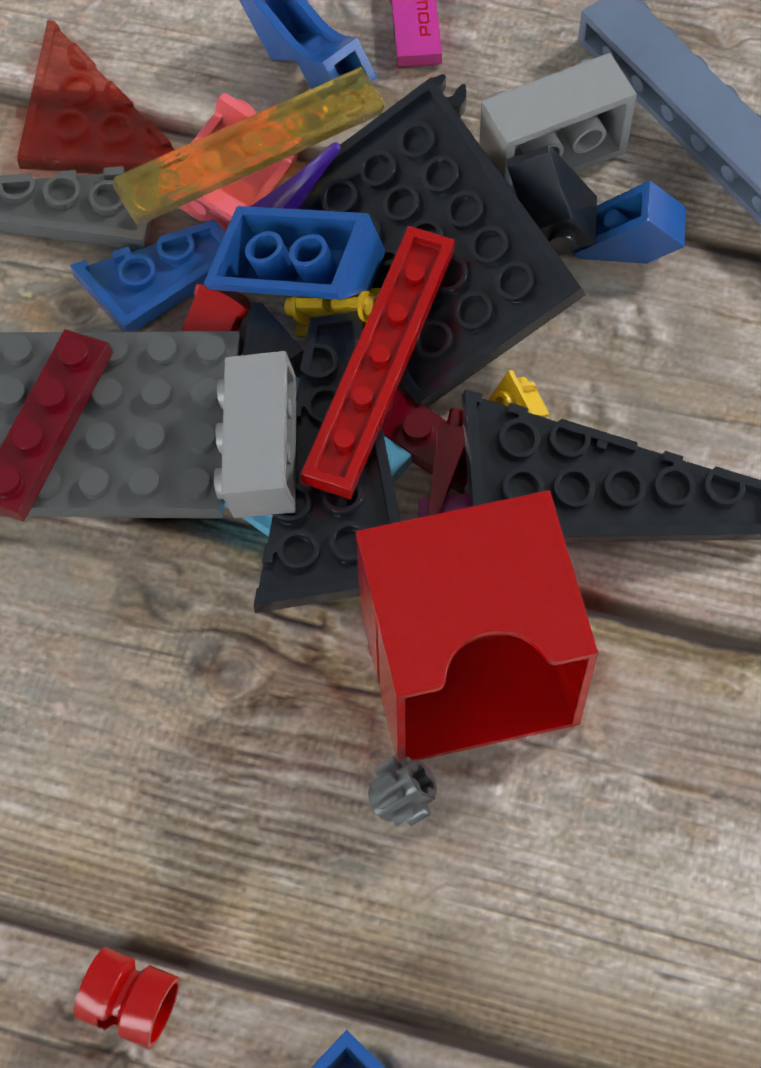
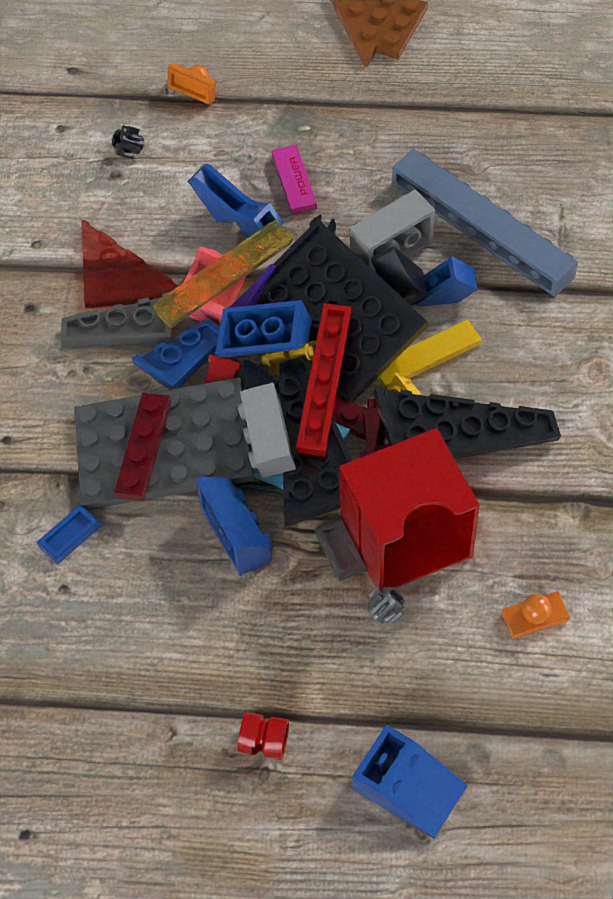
camera: 10 degrees left, 5 degrees down
none -> blue slope [196,477,273,576]
none -> flat silver tile [315,518,366,581]
none -> yellow tile [377,319,482,390]
none -> orange tile [501,591,570,640]

